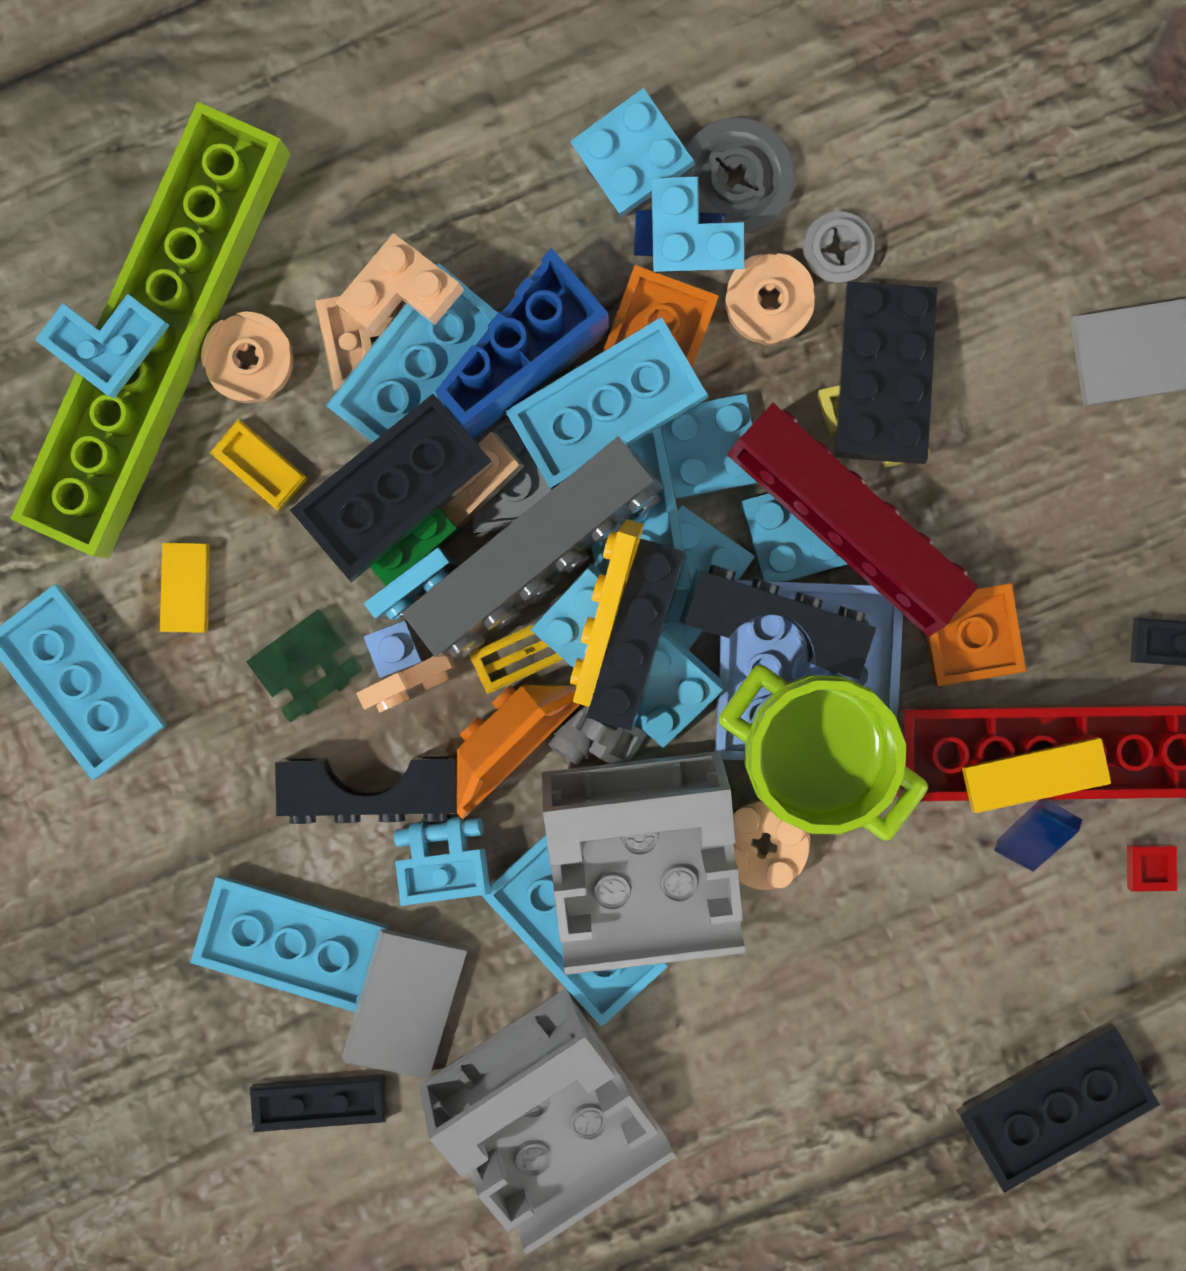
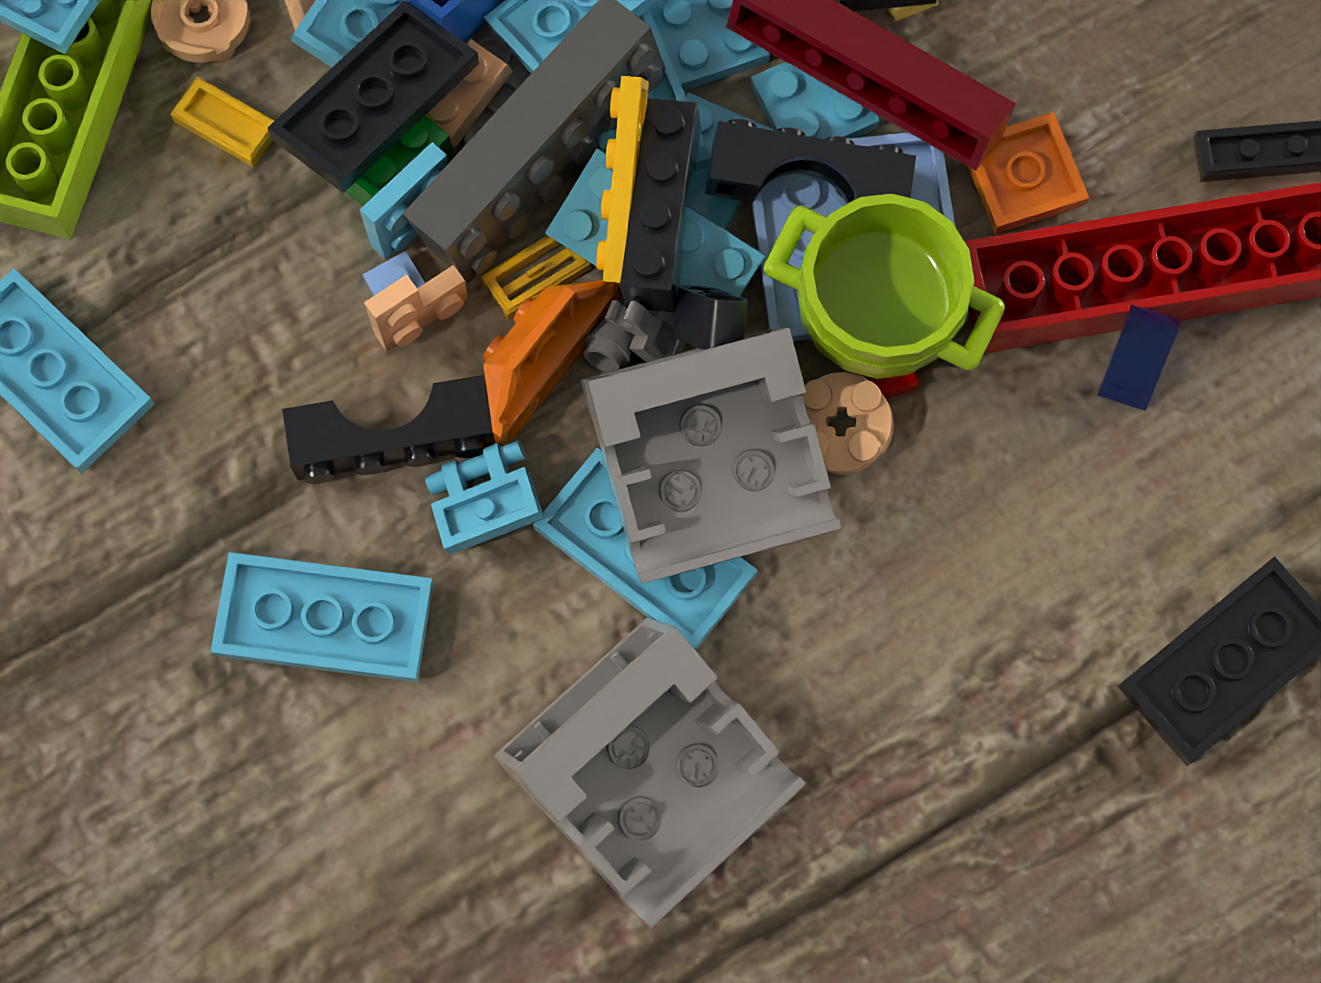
camera: 10 degrees left, 15 degrees down
yellow tile [160,543,210,633] -> none
clear green plate [246,609,363,722] -> none
black tile [249,1074,388,1132] -> none
light grey tile [342,929,467,1079] -> none
yellow tile [962,737,1111,813] -> none
red plate [1127,844,1178,892] -> none
none -> black beam [672,285,748,350]

